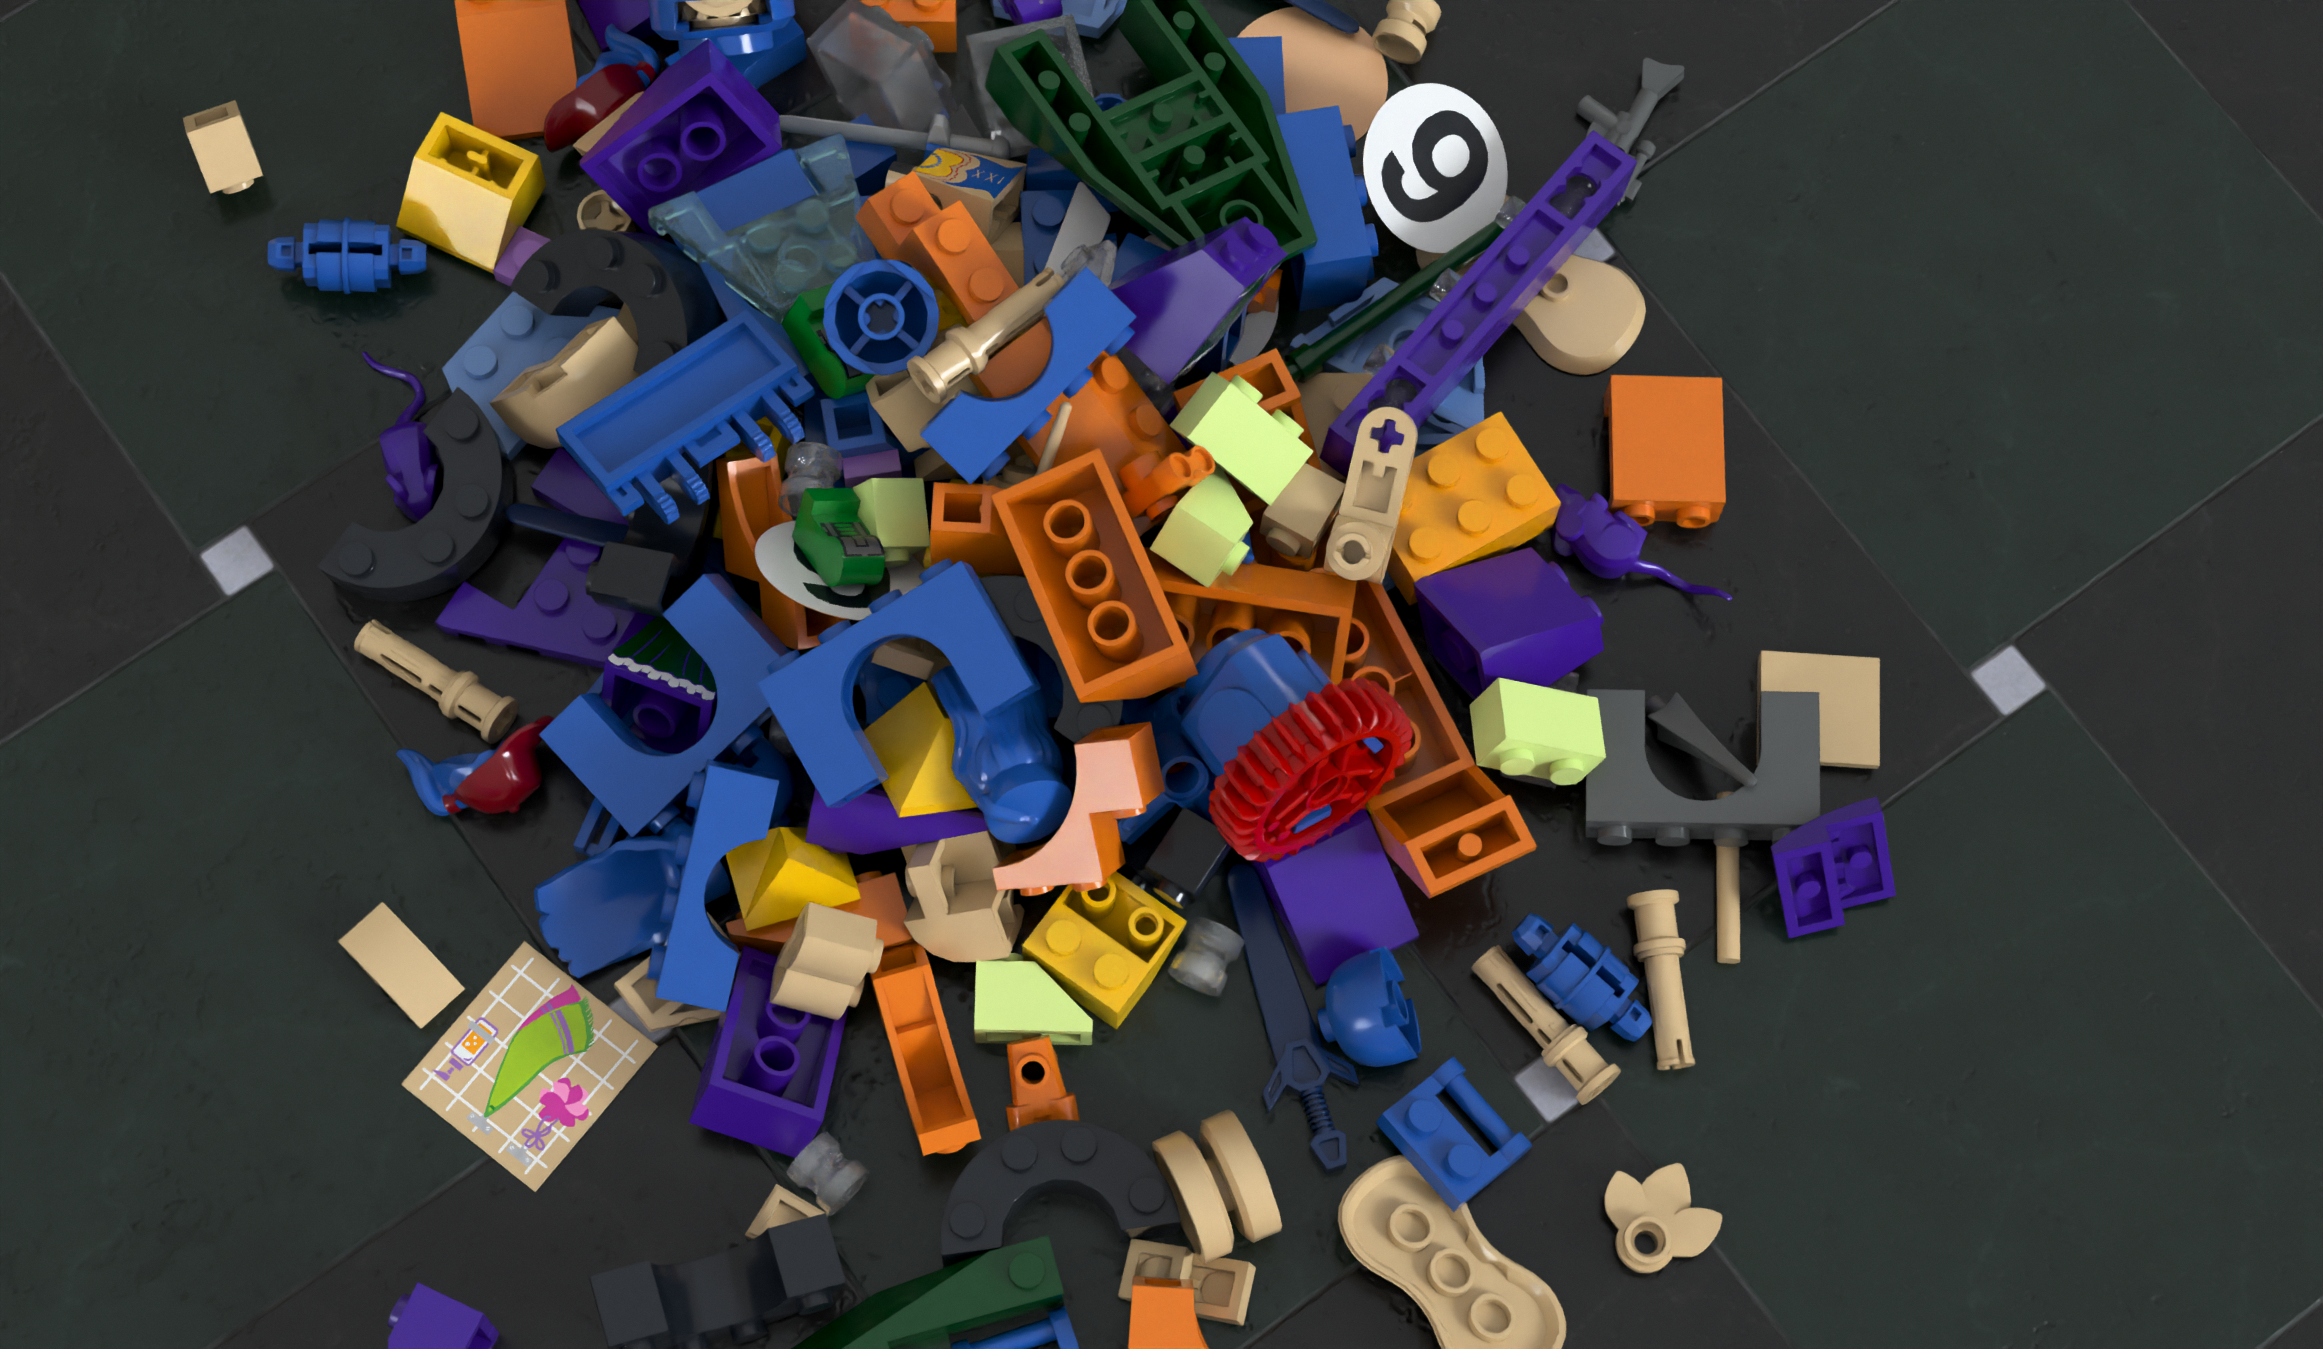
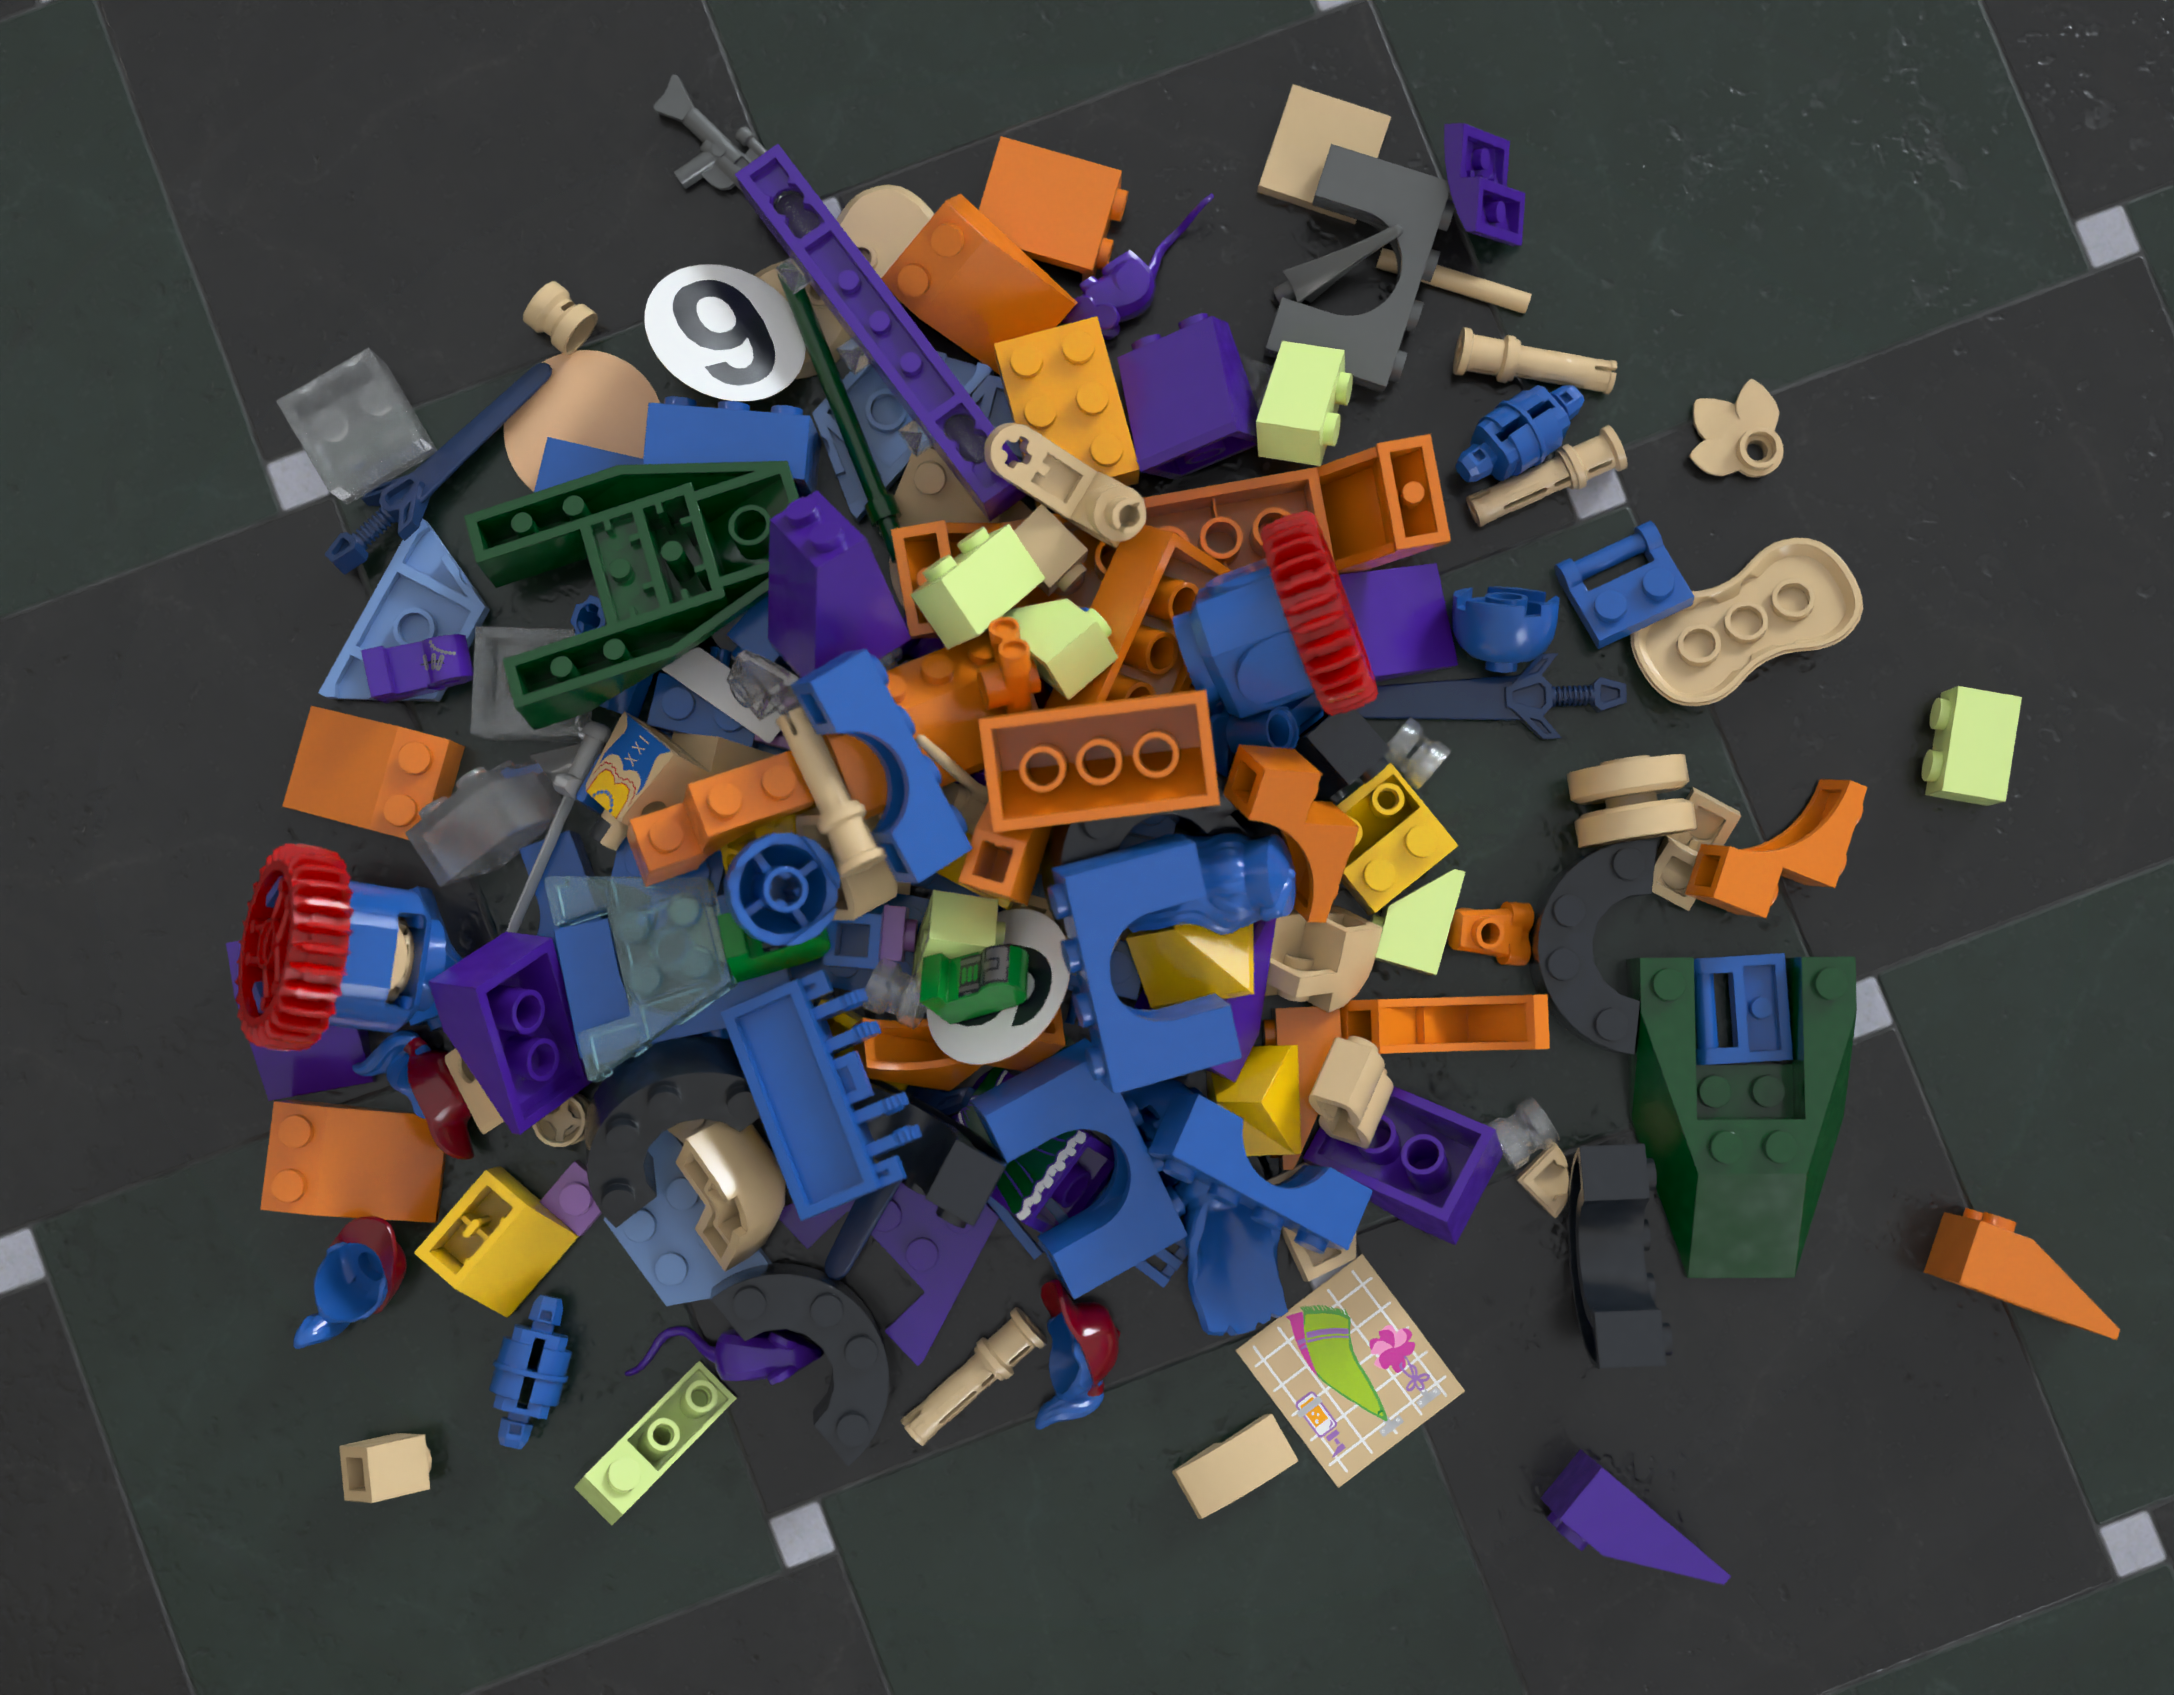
camera: 70 degrees left, 15 degrees up
none -> blue hair [293,1216,407,1349]
none -> yellowish green slope [574,1361,737,1525]
none -> orange slope [881,193,1078,375]

